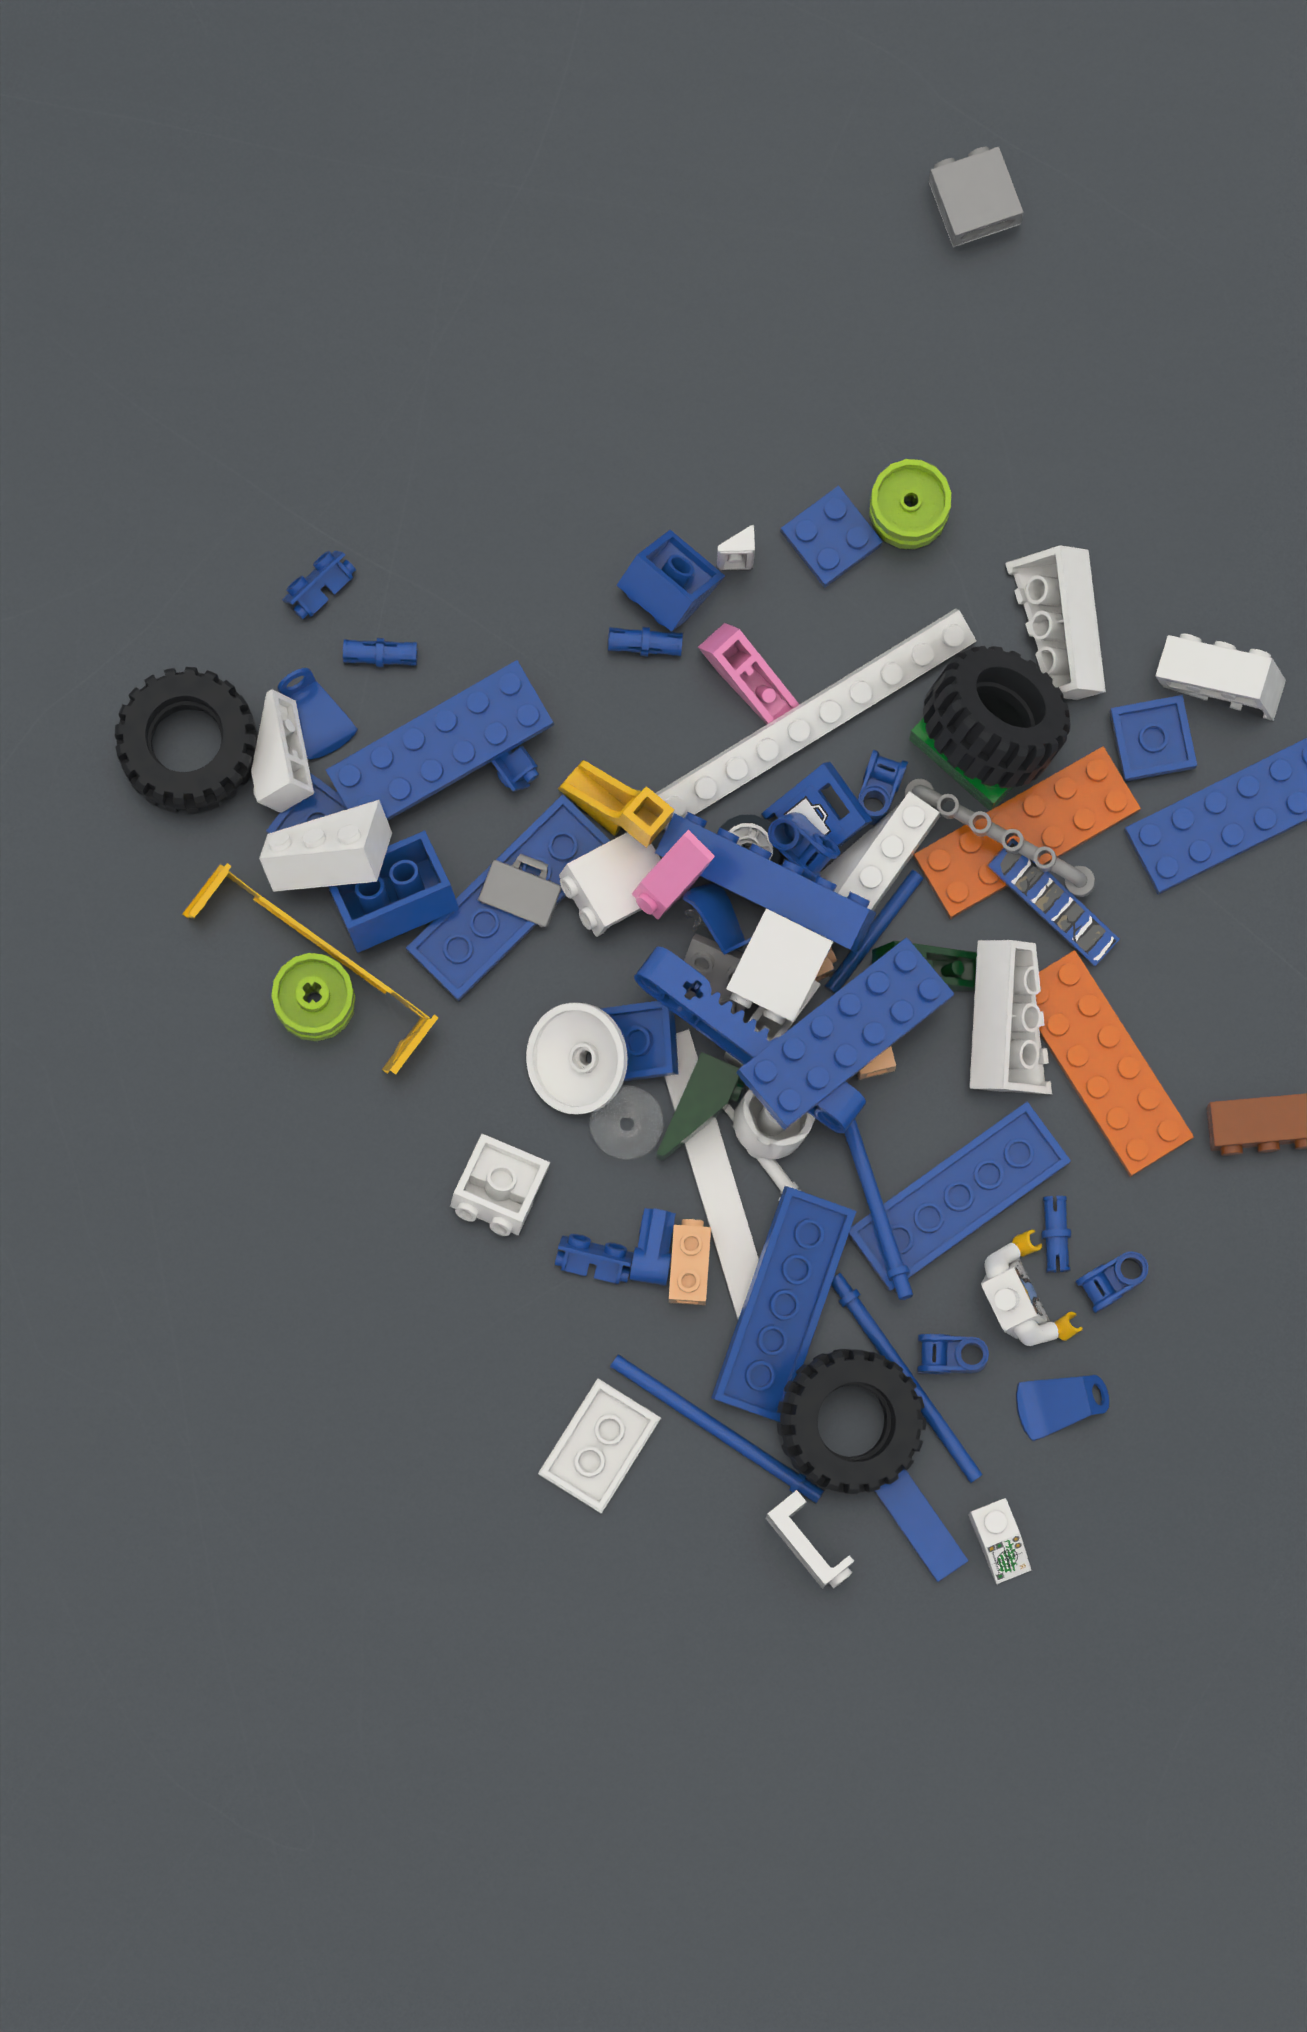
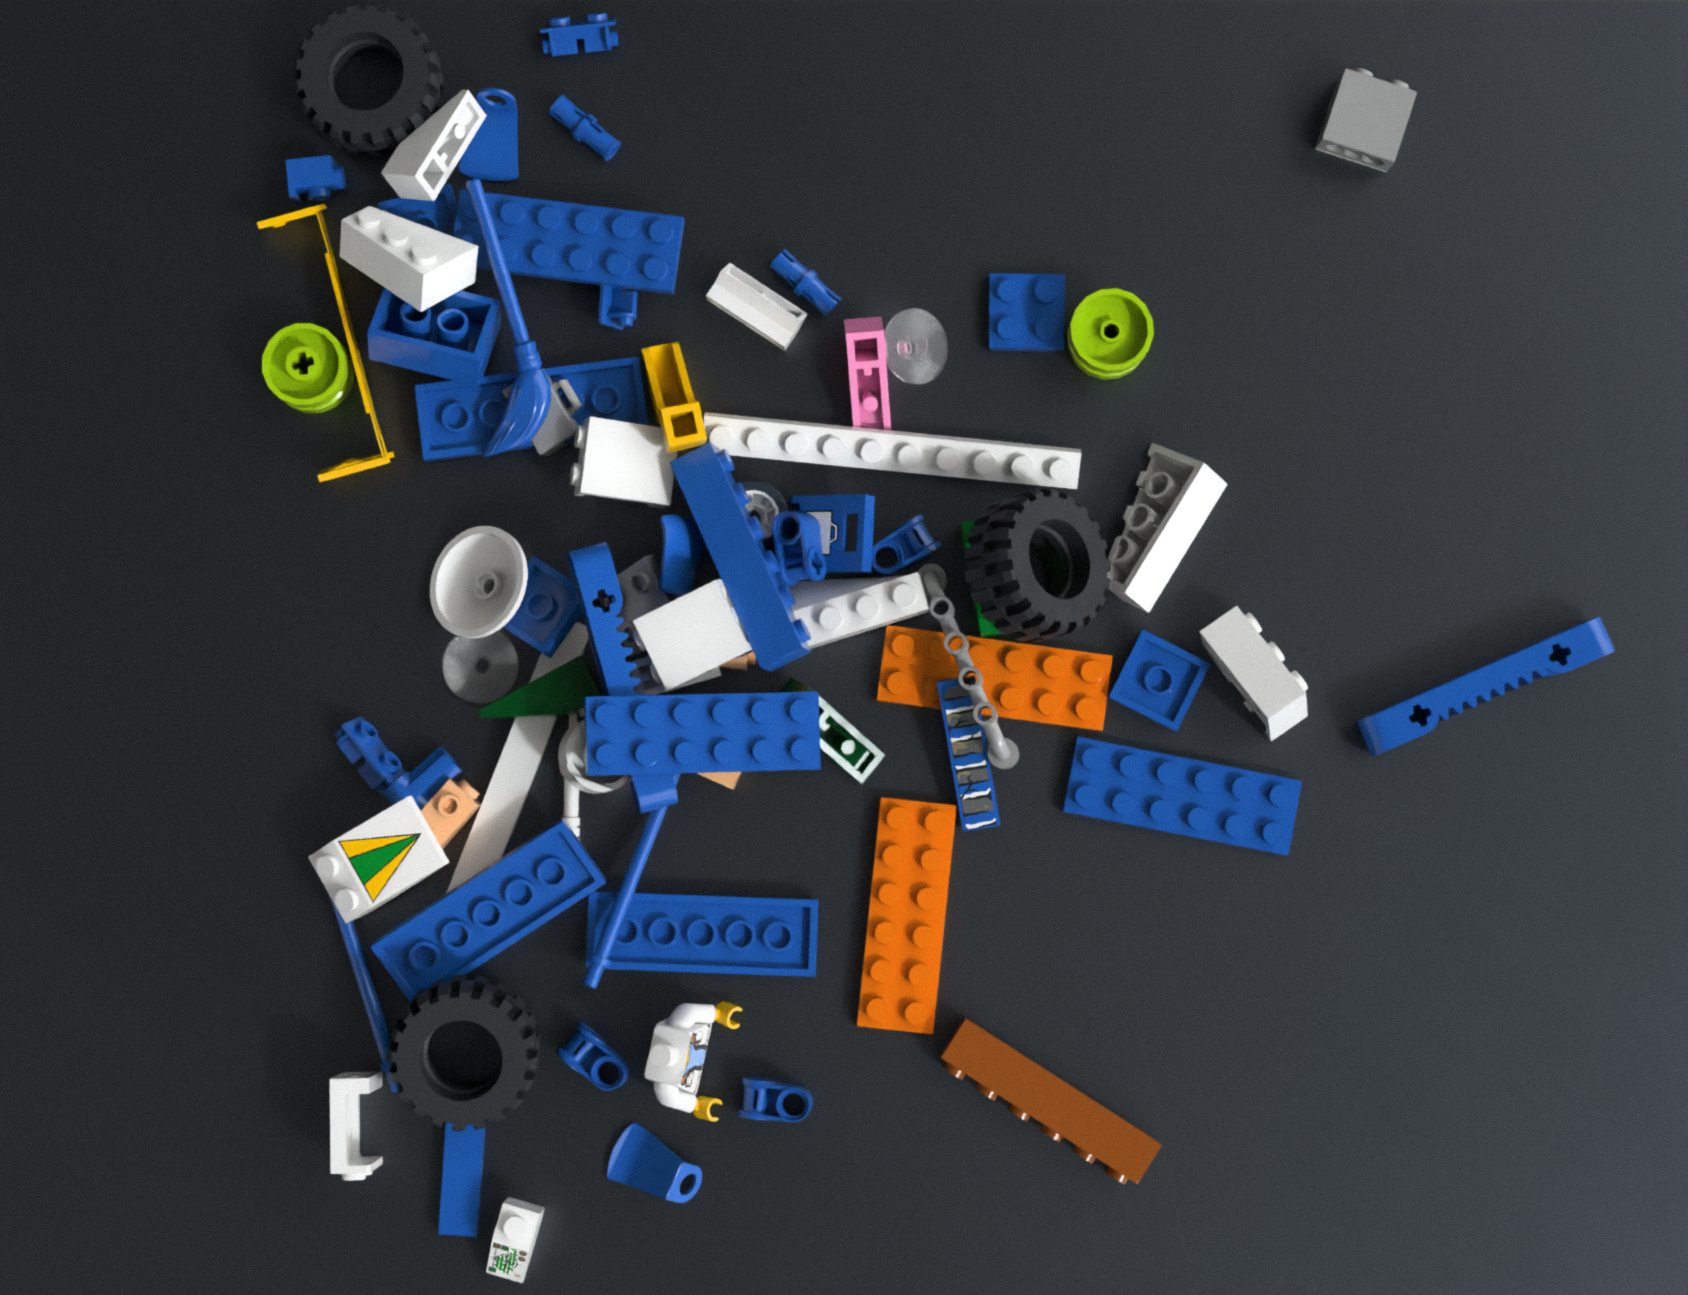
camera: 40 degrees right, 5 degrees up
white plate [450,1134,550,1236] -> none
white tile [538,1379,661,1514] -> none
blue slope [617,530,725,632] -> none
bright pink slope [632,830,715,920] -> none
white slope [717,525,755,570] -> none
blue bar [824,870,924,994] -> none
blue bar [831,1273,983,1483] -> none
white wedge [970,940,1052,1094] -> none
blue pin [1042,1196,1071,1273] -> none
none -> blue brick [285,155,346,206]
none -> white slope [308,795,449,924]
none -> blue piece [466,179,551,457]
none -> white piece [706,263,808,351]
none -> clear dish [884,308,948,384]

